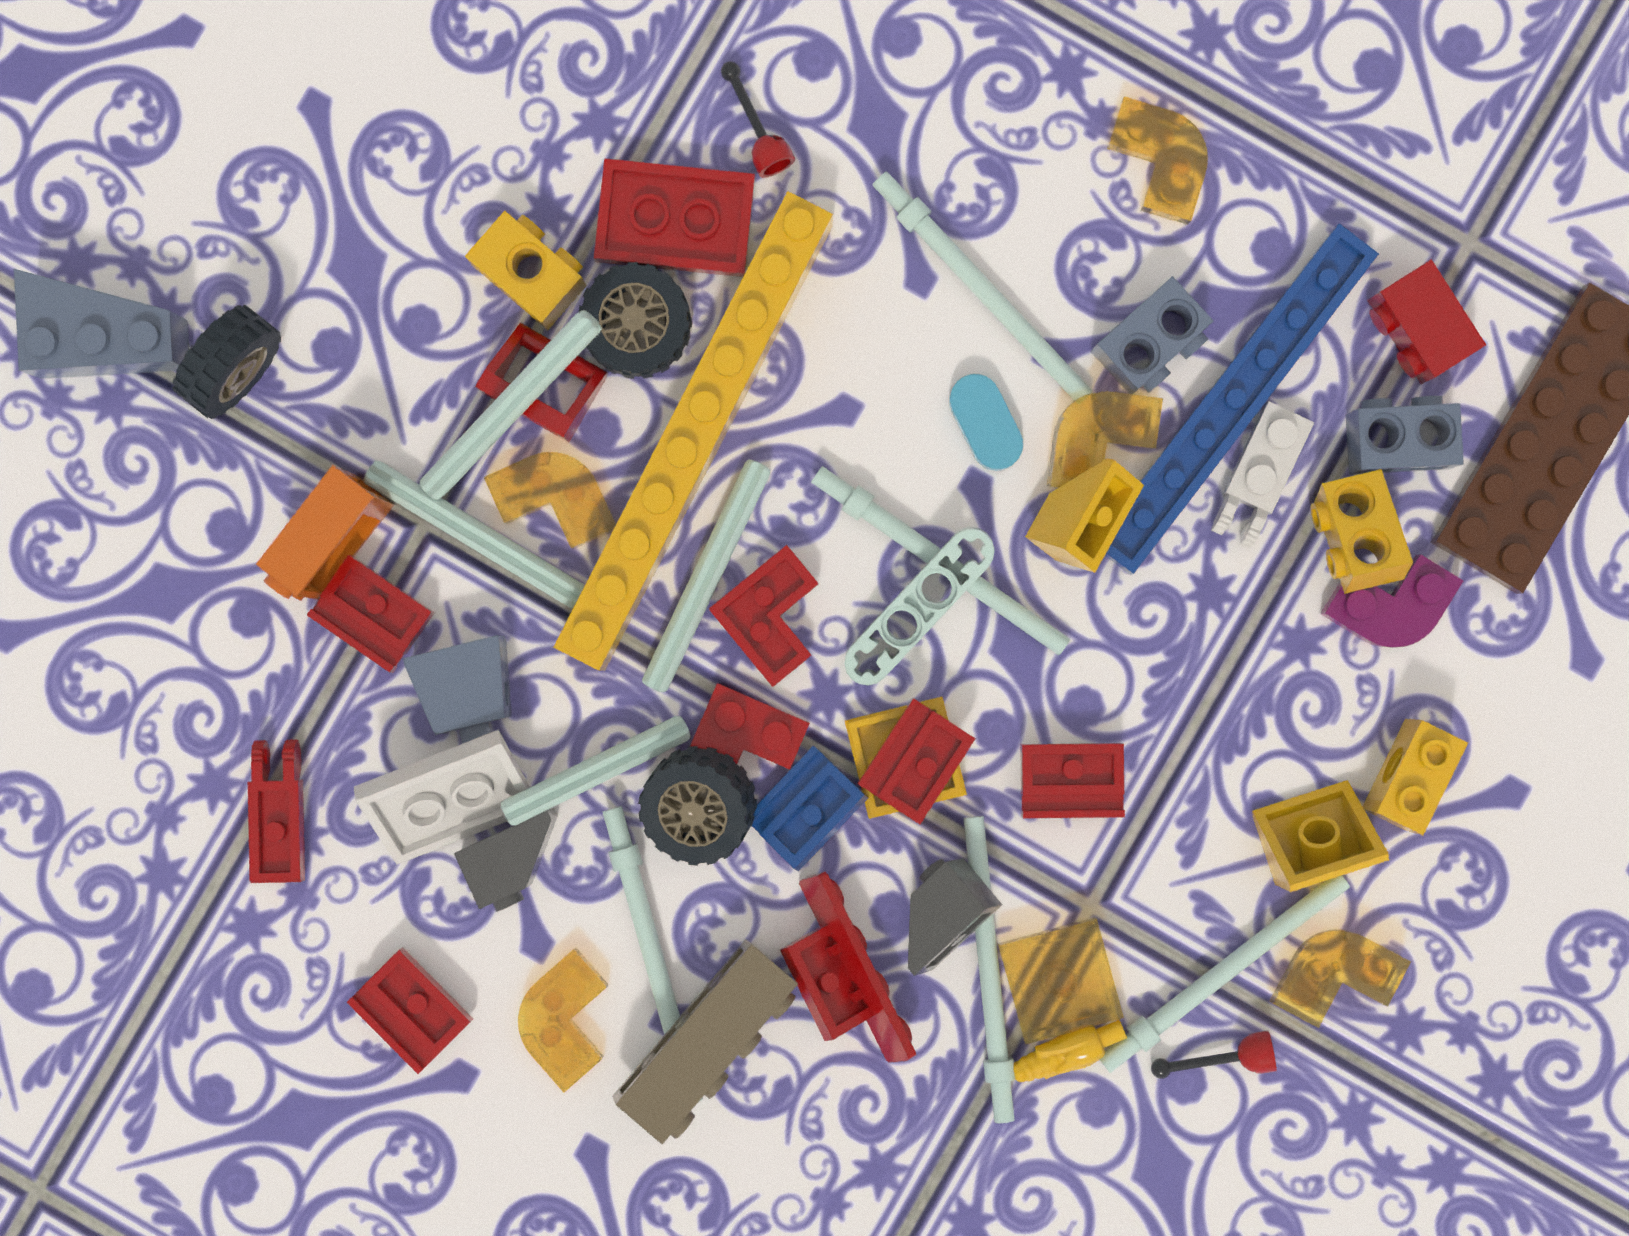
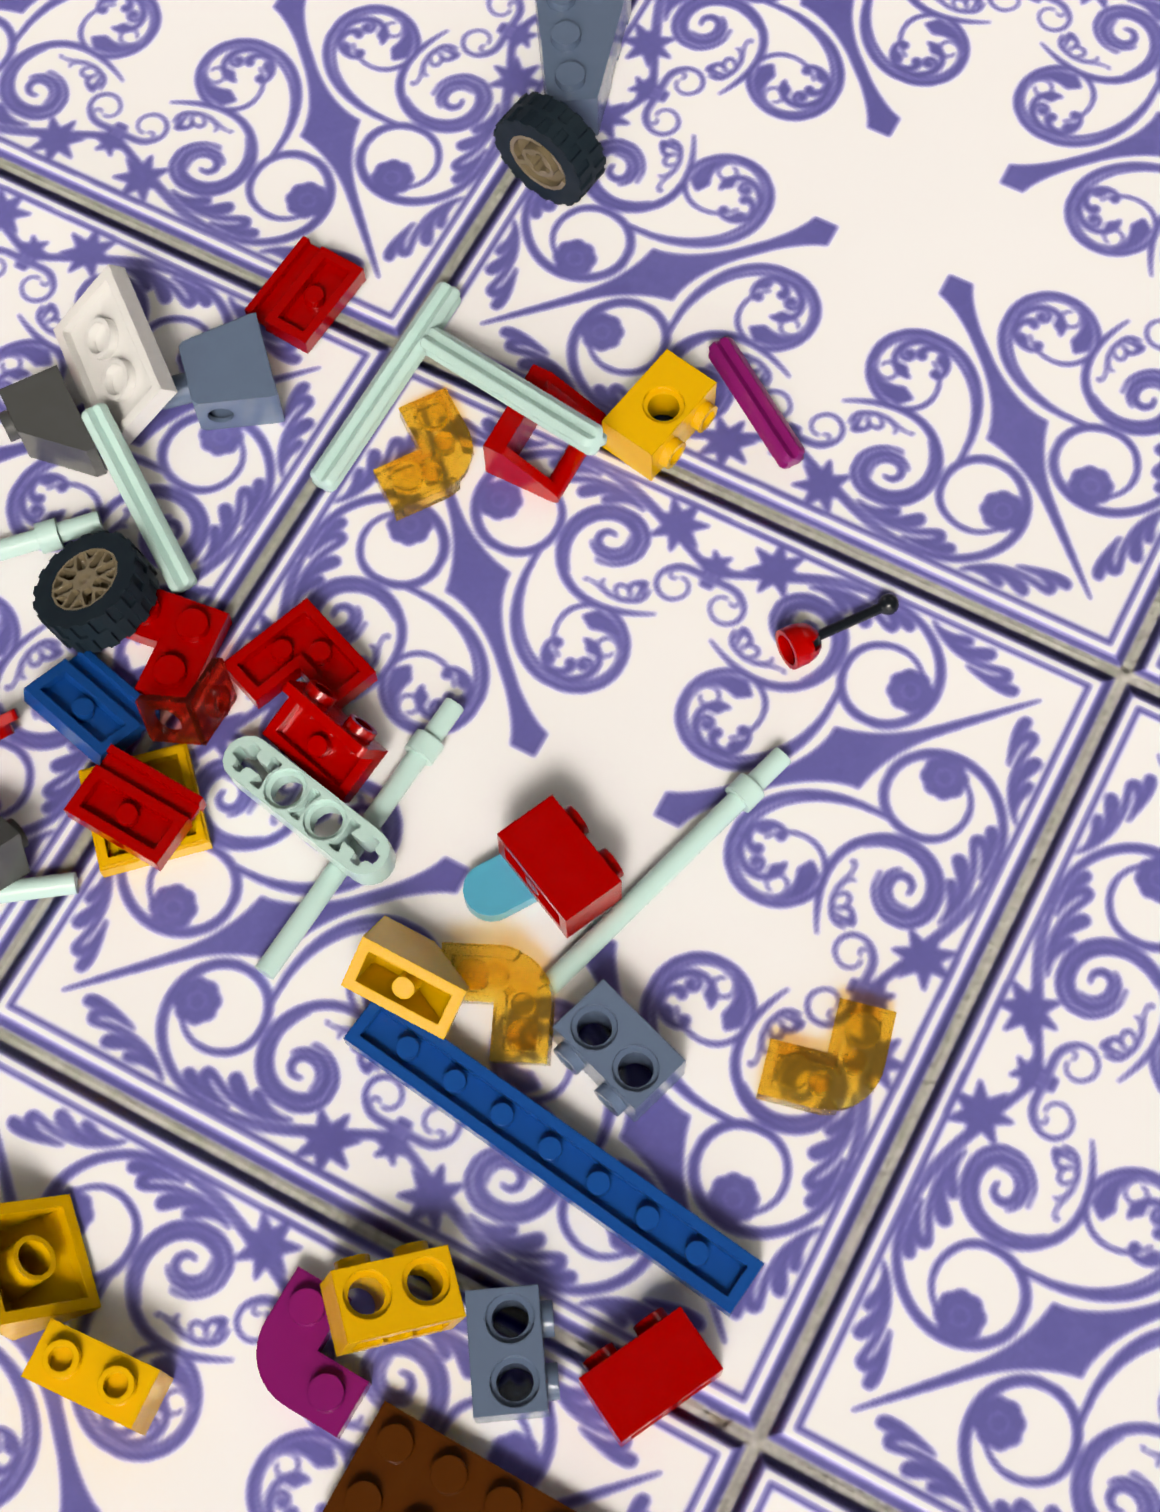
camera: 85 degrees right, 20 degrees down
red hinge [247,739,305,883] -> none
orange window [255,465,394,601] -> none
yellow brick [553,191,833,671] -> none
black wheel [578,262,692,379] -> none
red plate [594,158,755,277] -> none
light aqua axle [642,459,770,692] -> none
red plate [1020,743,1125,819] -> none
white hinge [1211,401,1314,549] -> none
none -> clear red bracket [135,657,237,745]
none -> red bracket [262,679,388,803]
none -> red brick [497,795,624,938]
none -> magenta axle [708,336,805,469]

